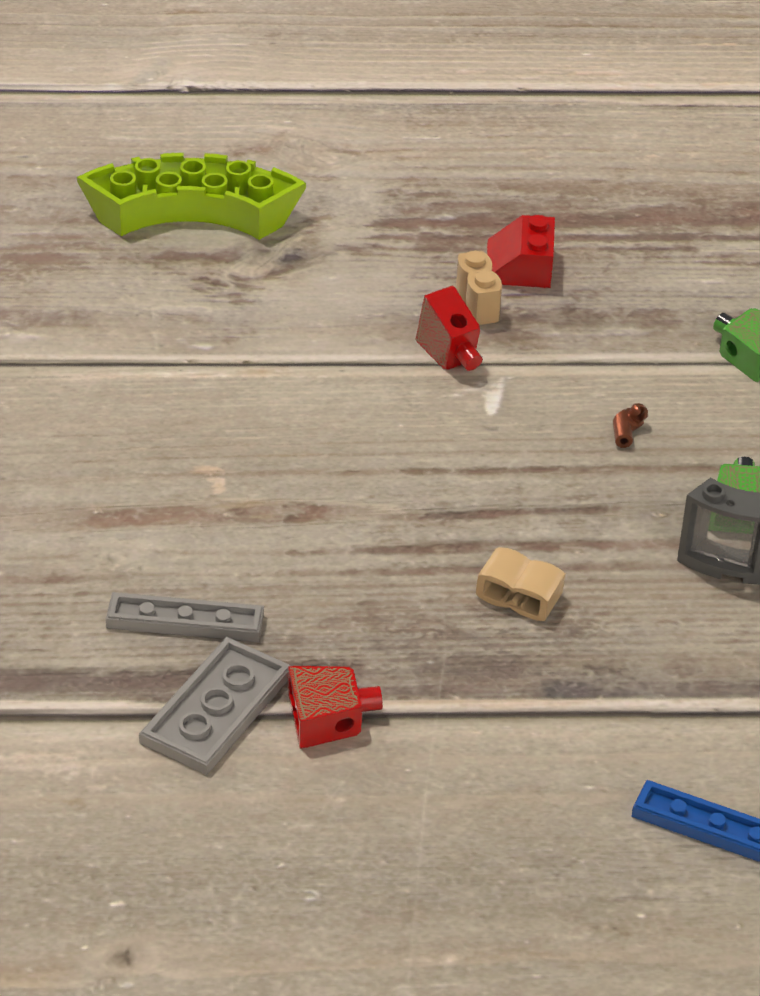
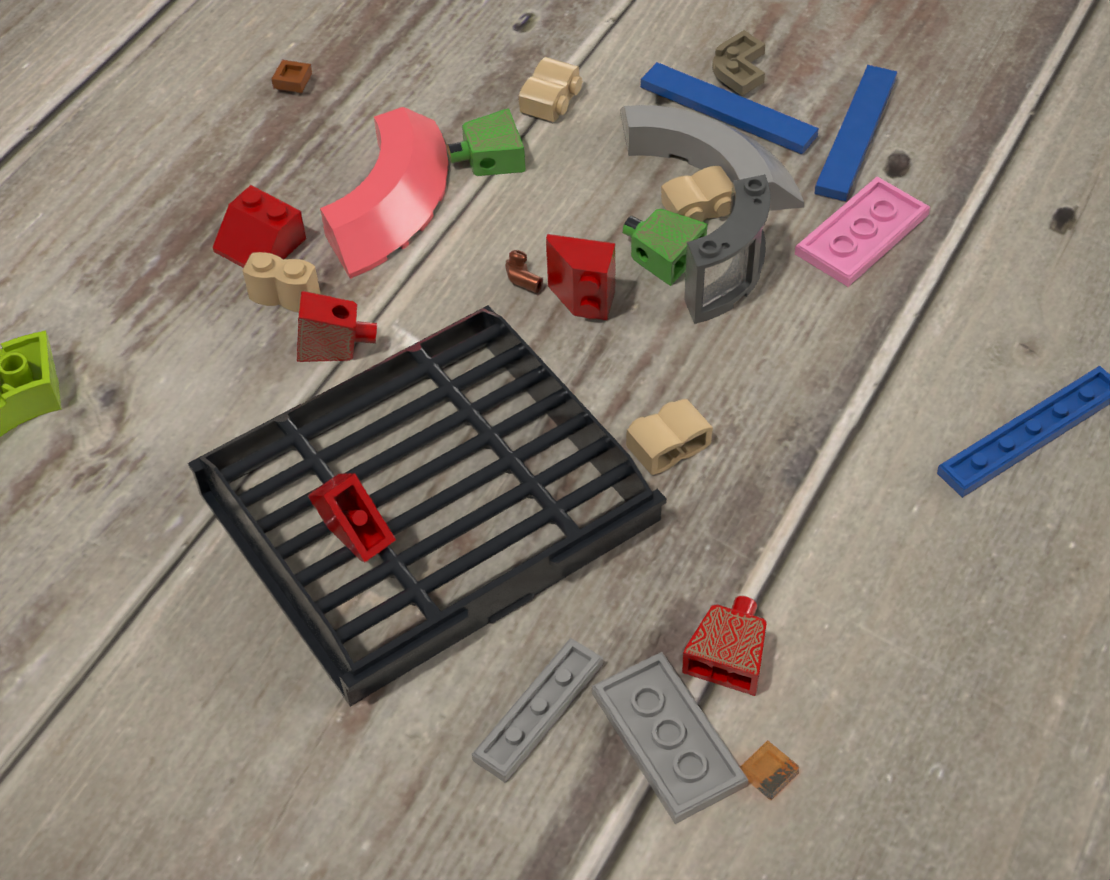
camera: 55 degrees left, 10 degrees up
none -> black bar [188,305,667,707]
none -> dark orange plate [272,59,312,93]
none -> red slope [307,473,396,562]
none -> coral brick [320,107,449,279]
none -> red slope [546,234,616,321]
none -> clear orange tile [740,740,800,800]

